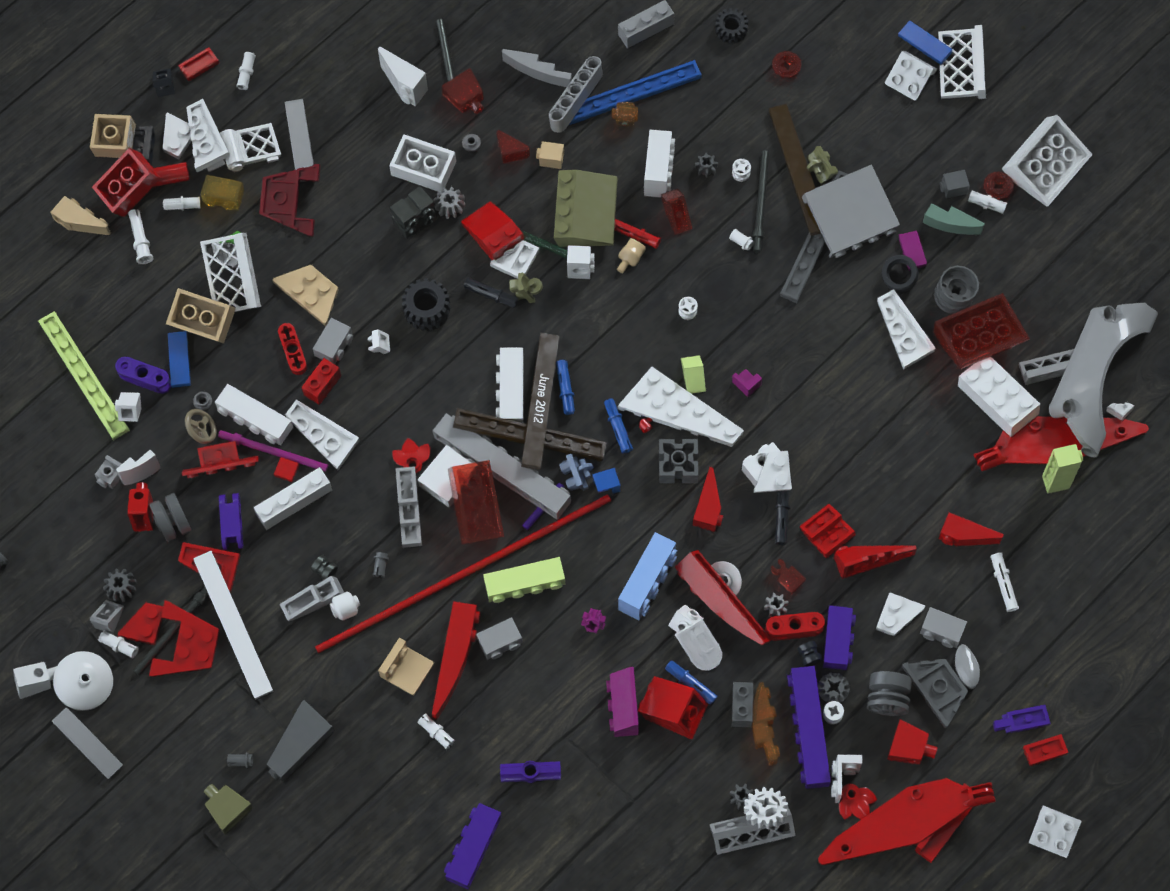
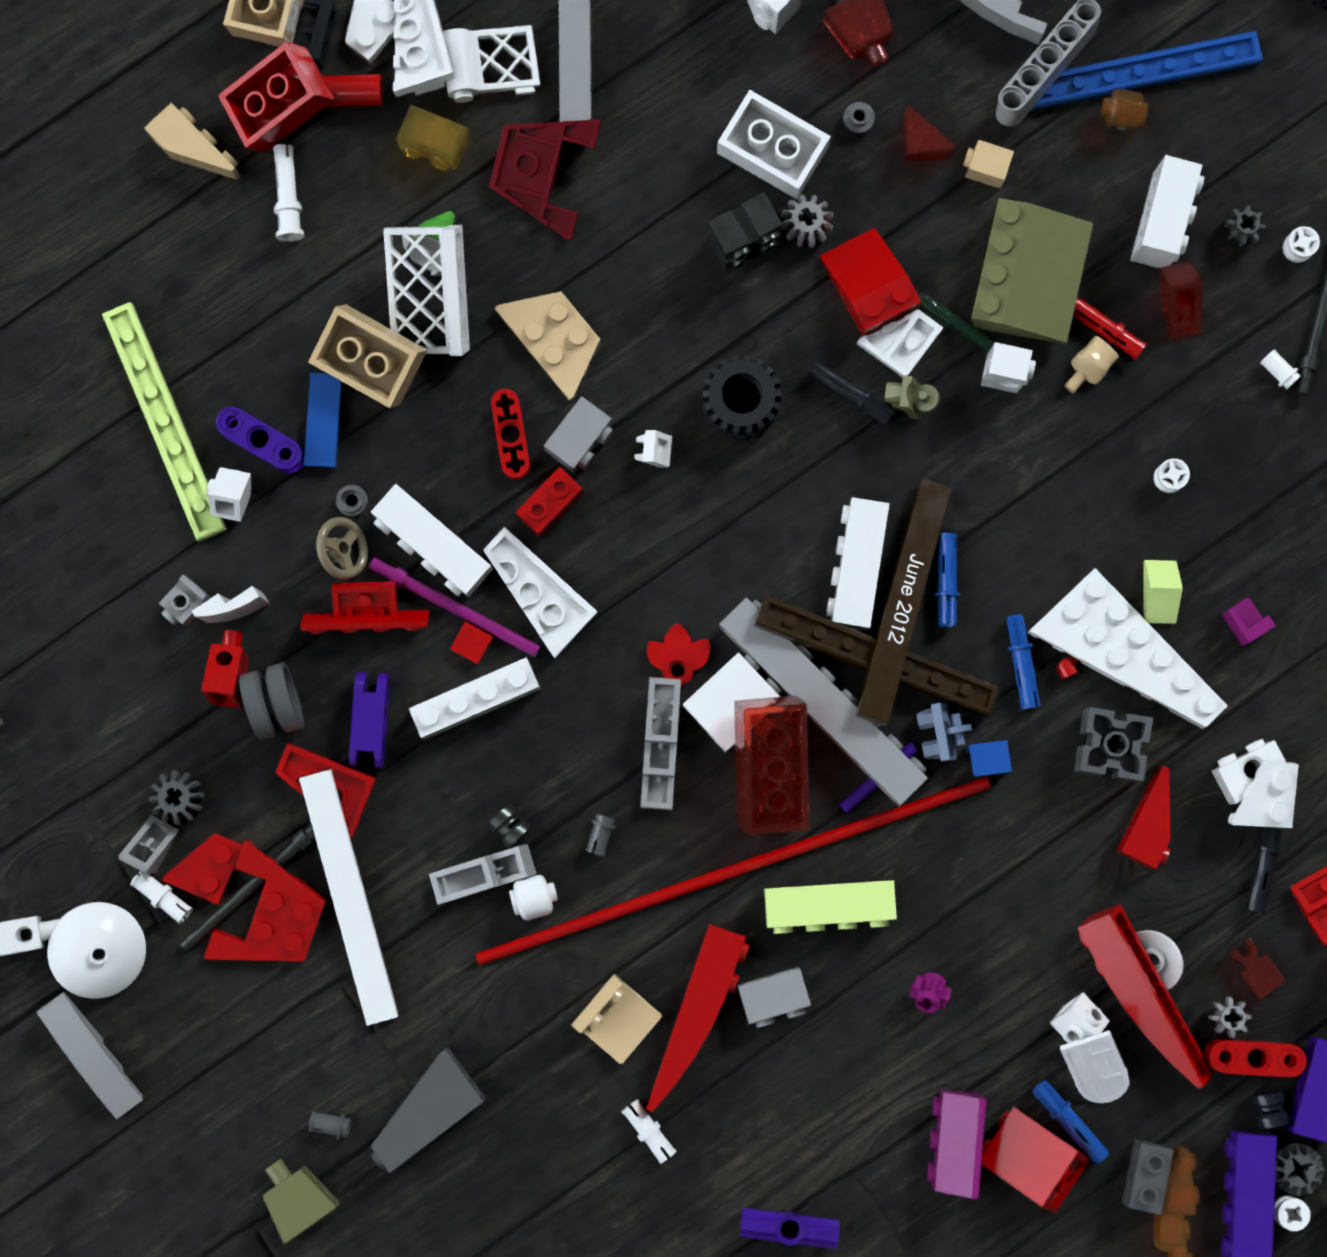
camera: 10 degrees right, 15 degrees up
white axle [163,196,201,211] -> none
light blue brick [618,532,678,620] -> none

